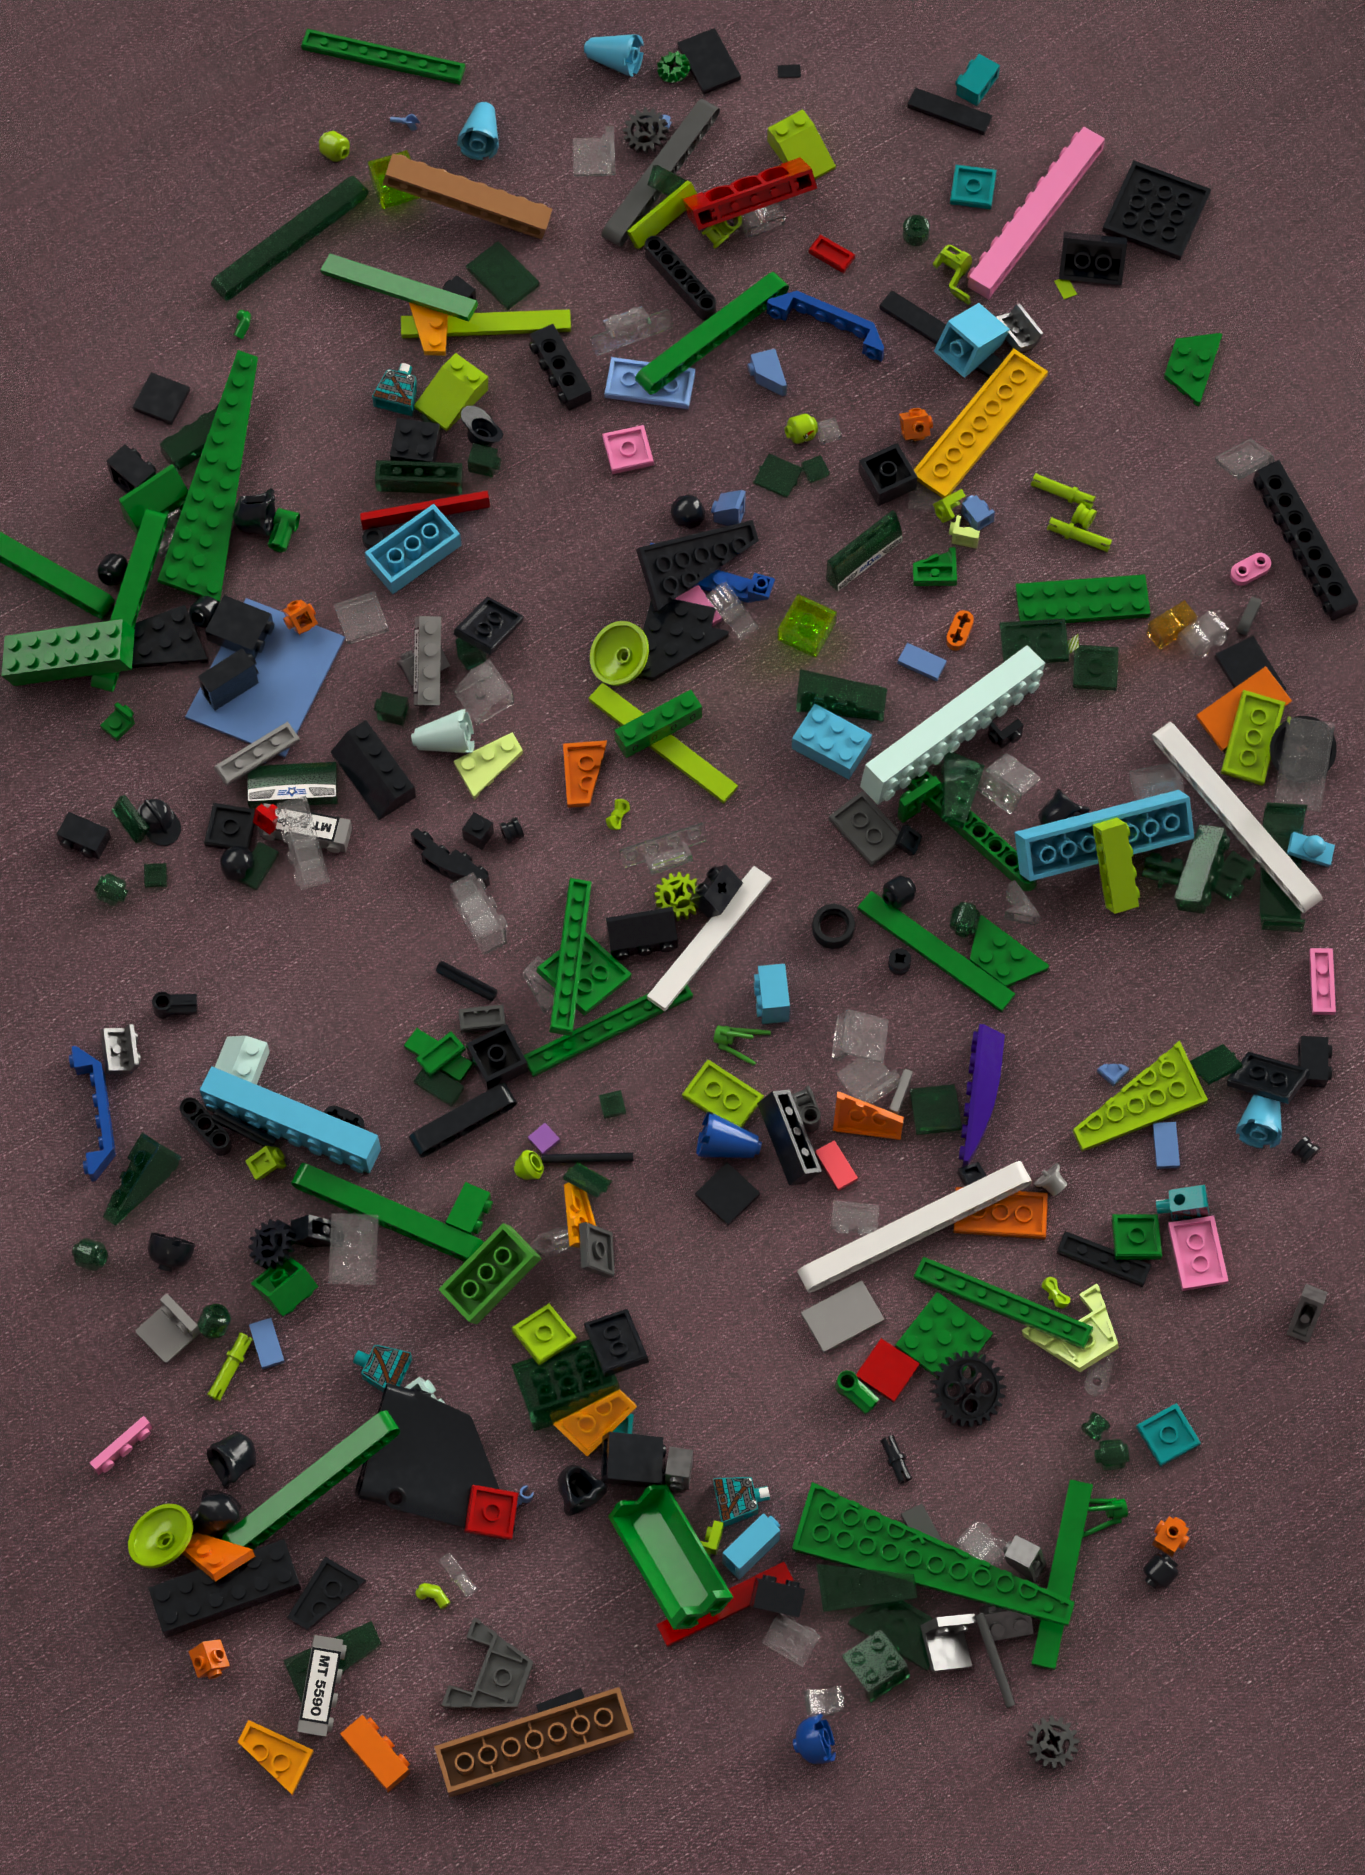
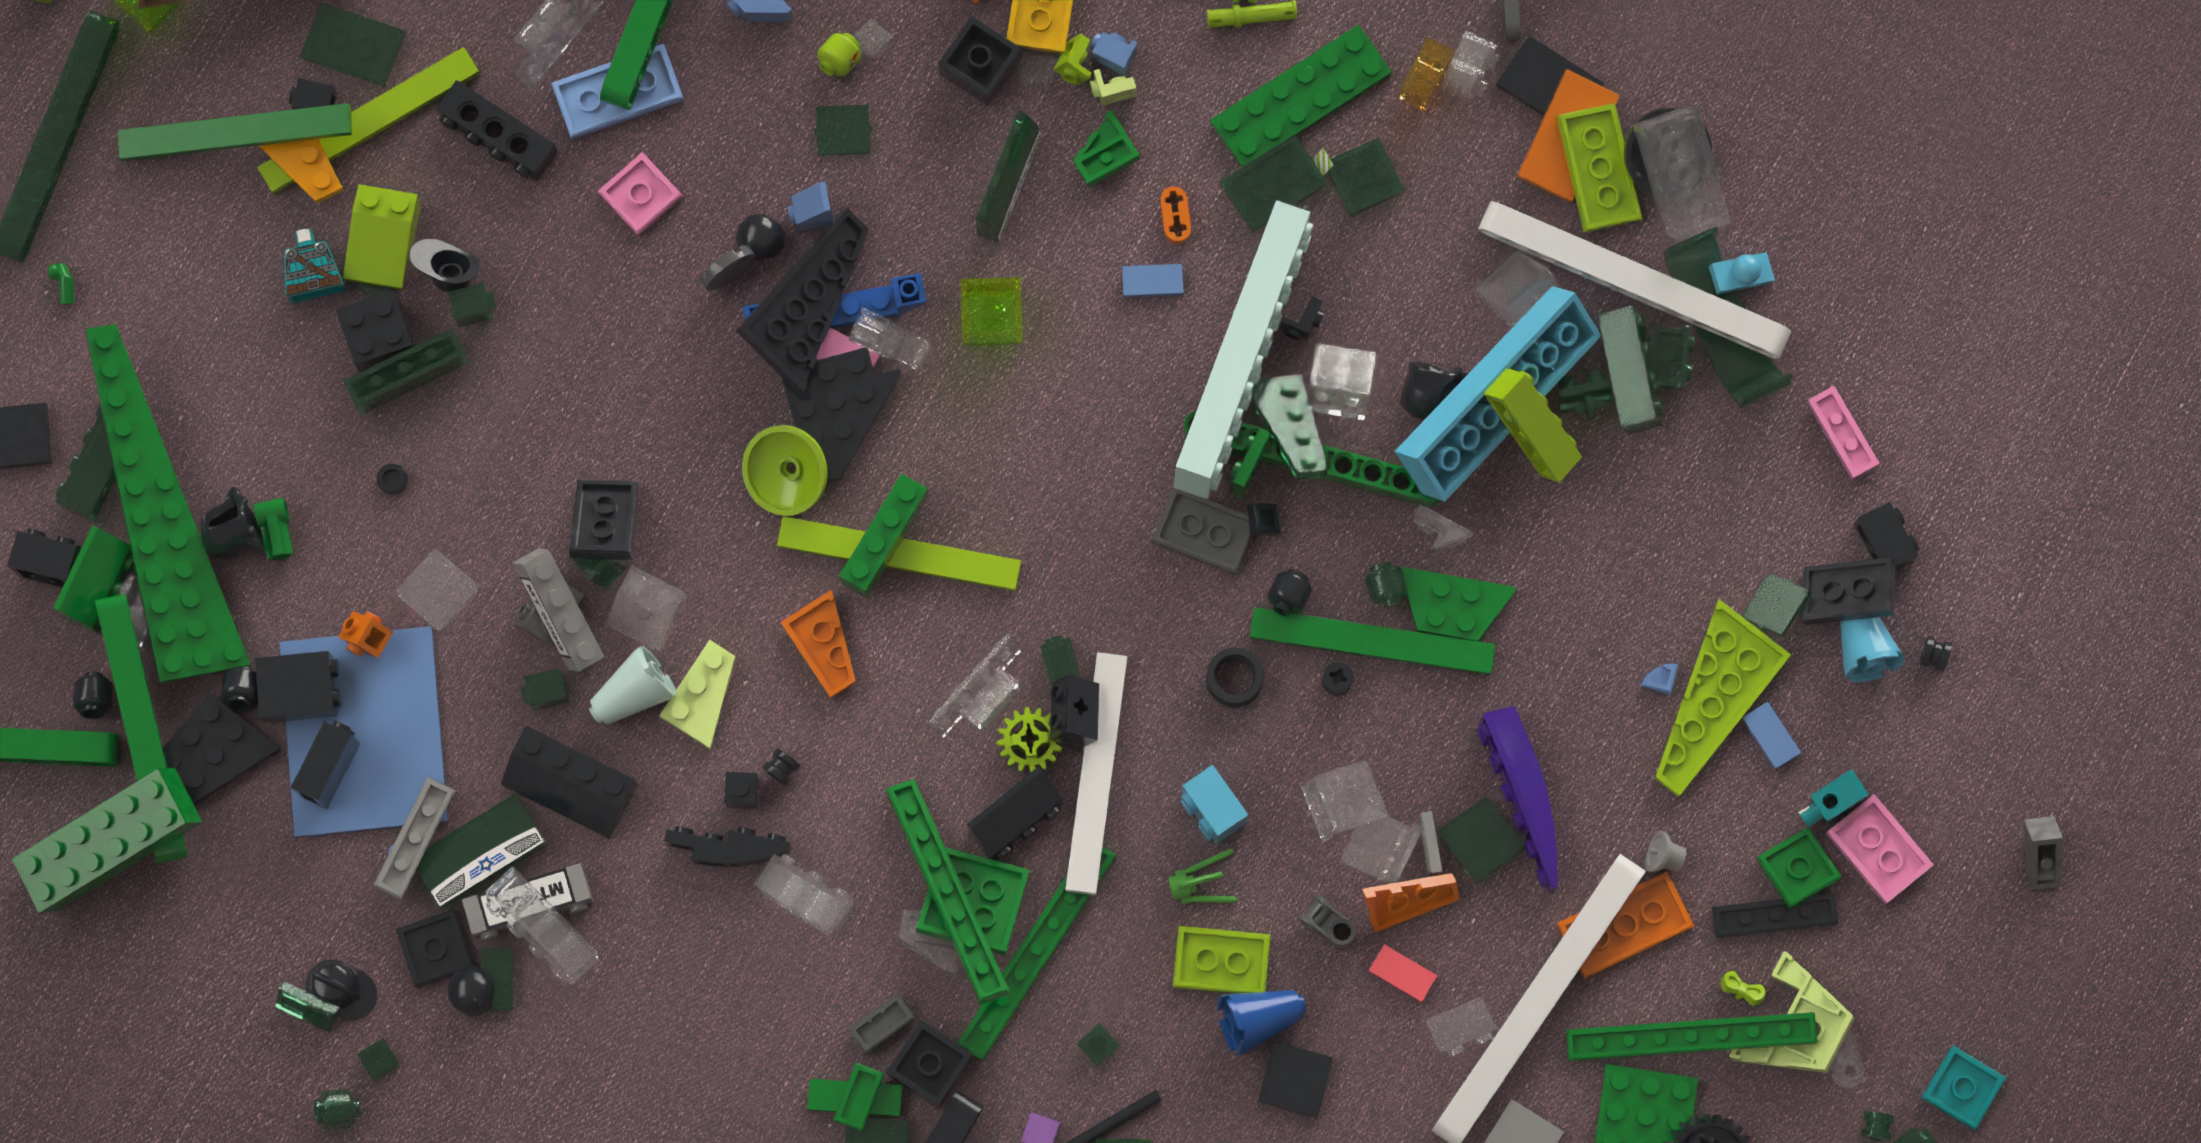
camera: 30 degrees left, 10 degrees up
black brick [56,812,111,859] -> none
green bracket [100,702,135,741] -> none
red tile [253,804,280,835] -> none
red tile [360,491,490,530] -> none
medium azure brick [365,504,462,594] -> none
black axle [436,961,498,1001] -> none
lime piece [606,799,630,830] -> none
black brick [757,1089,822,1186] -> none
medium azure brick [792,704,872,780] -> none
clear green wedge [796,669,887,721] -> none
clear green tile [801,455,830,483] -> none
black tile [957,1162,987,1186] -> none
none -> dark grey tile [700,245,755,291]
none -> clear green brick [1040,636,1080,686]

